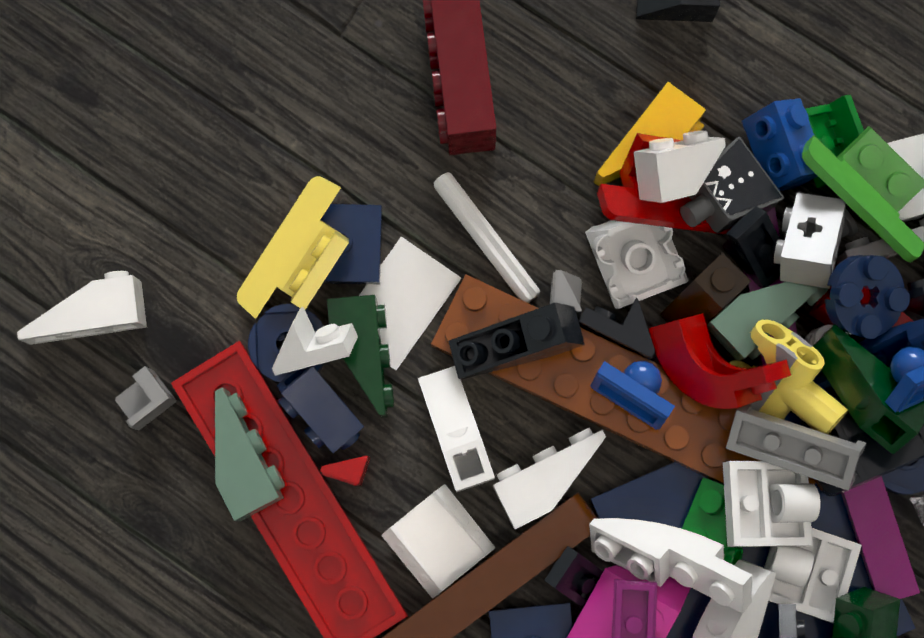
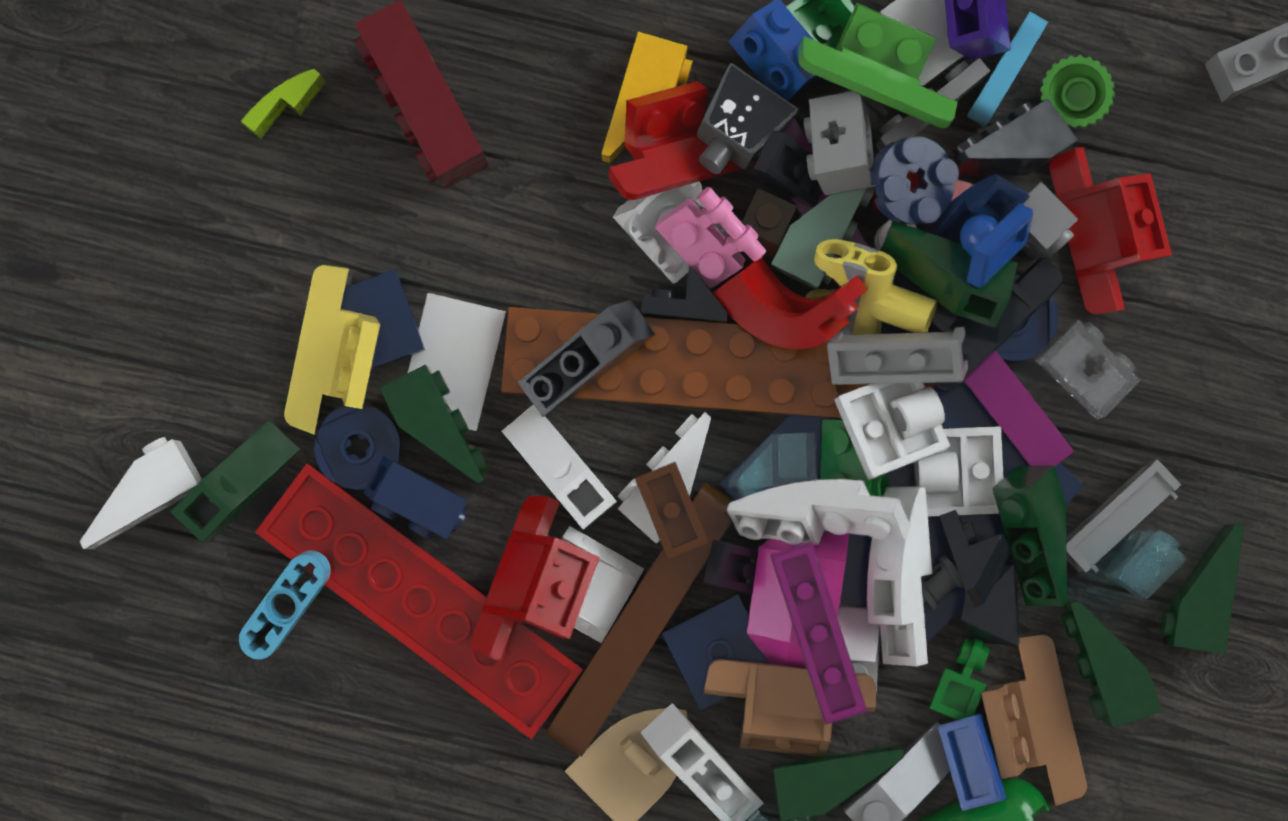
camera: 25 degrees left, 5 degrees up
light grey panel [115,366,177,430] -> none
sand green slope [215,387,285,521] -> none
white slope [272,307,358,376] -> none
red slope [320,456,370,487] -> none
white axle [434,172,540,303] -> none
light grey slope [550,270,582,317] -> none
blue tile [590,361,675,430] -> none
white slope [634,131,726,203] -> none
none -> dark green slope [171,420,301,543]
none -> medium azure beam [239,550,331,659]
none -> lime slope [241,69,326,139]
none -> red plate [471,496,600,661]
none -> reddish brown plate [635,461,708,559]
none -> bright pink plate [655,187,766,289]
none -> clear light blue slope [728,433,817,497]

